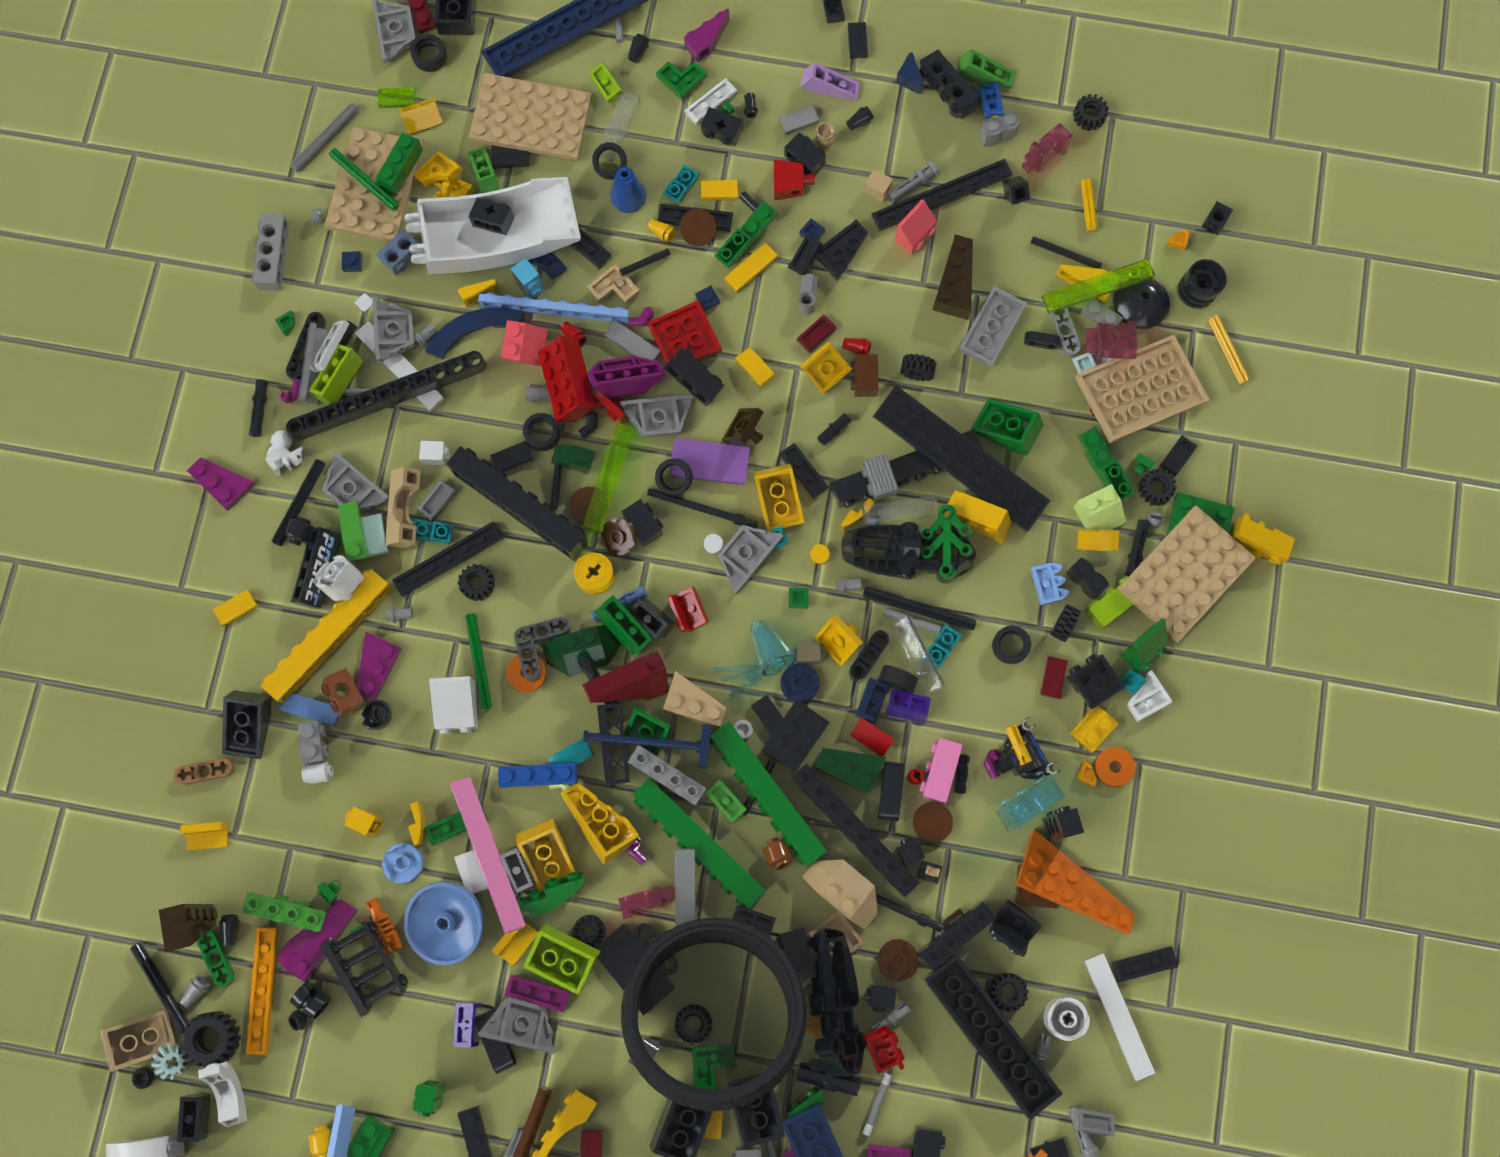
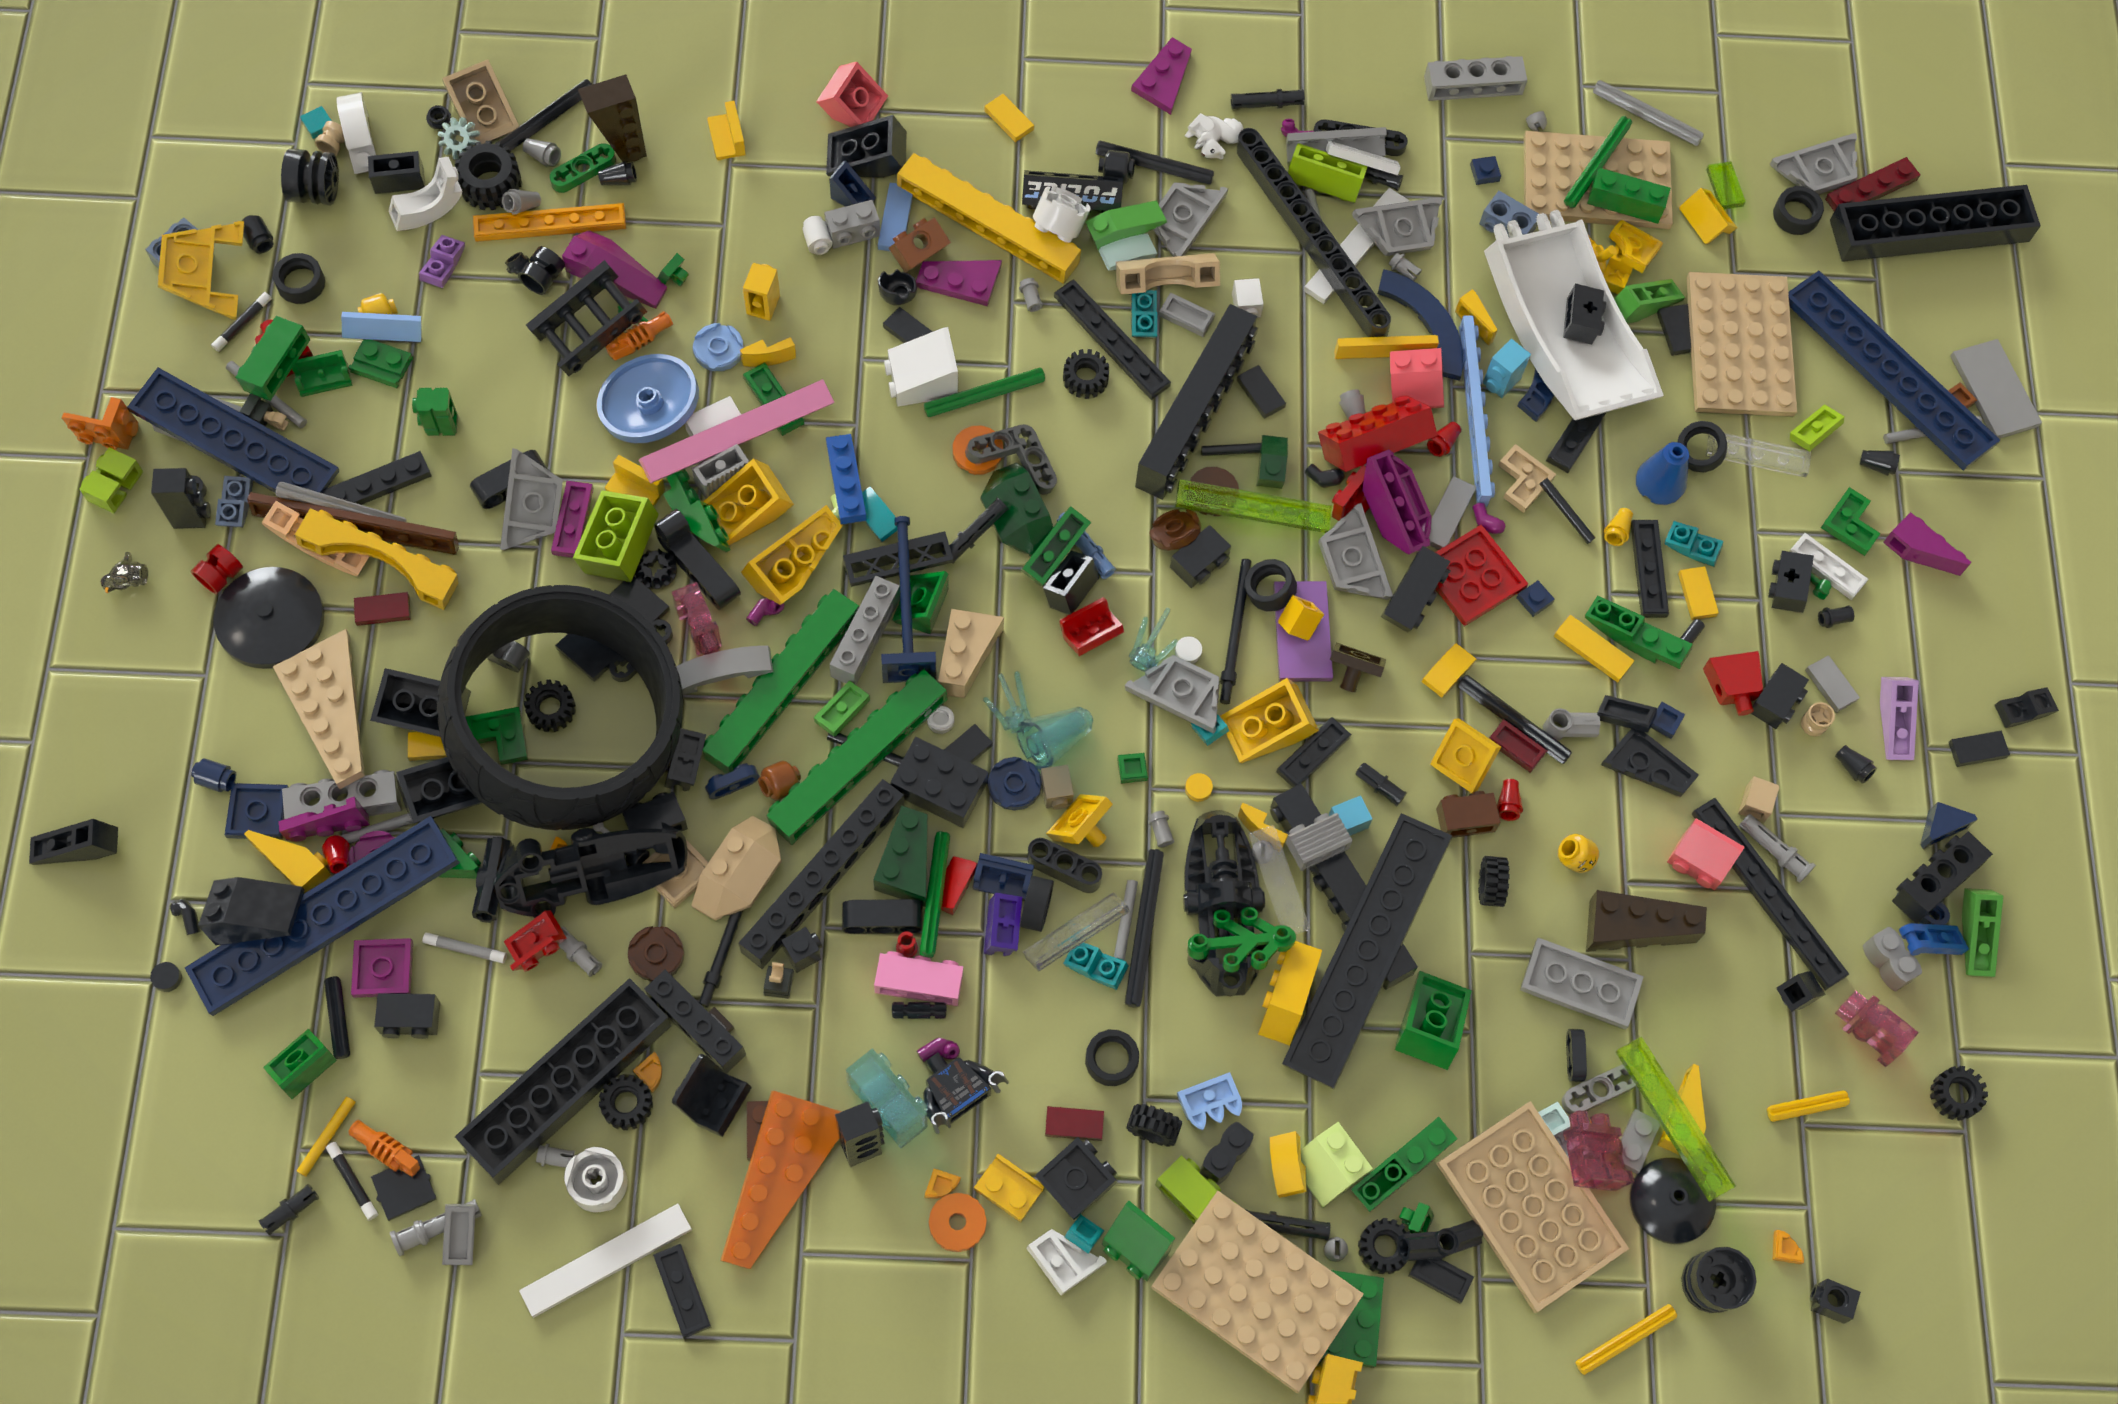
camera: 75 degrees right, 10 degrees down
medium nougat beam [174,758,235,785] -> none
bright green bracket [242,892,326,932] -> none
green tile [275,310,295,337] -> none
white sticker [355,293,373,312] -> none
hinge [453,1002,481,1047] -> none
black tyre [523,413,560,451] -> none
yellow piece [574,552,615,594] -> none
dark red wedge [582,651,669,703] -> none
reddish brown tile [680,209,717,246] -> none
black brick [865,984,897,1012] -> none
reddish brown tile [912,802,953,843] -> none
yellow axle [1006,725,1032,765] -> none
black bar [1030,236,1103,269] -> none
none -> medium lavender slope [419,235,465,288]
none -> light grey cone [502,189,541,214]
none -> light orange tile [633,1051,662,1093]
none -> black beam [654,509,741,610]
none -> dark blue plate [705,763,760,800]
none -> coral slope [816,62,888,127]
none -> dark blue slope [829,161,876,207]
none -> black tile [883,307,933,343]
none -> green axle [919,831,950,958]
none -> clear light blue plant [1129,608,1178,672]
none -> yellow panel [1278,595,1324,641]
none -> medium azure brick [1329,795,1373,836]
none -> yellow tile [1334,335,1439,359]
none -> black piece [1397,1220,1483,1261]
none -> black axle [1458,675,1572,764]
none -> yellow head [1558,834,1599,873]

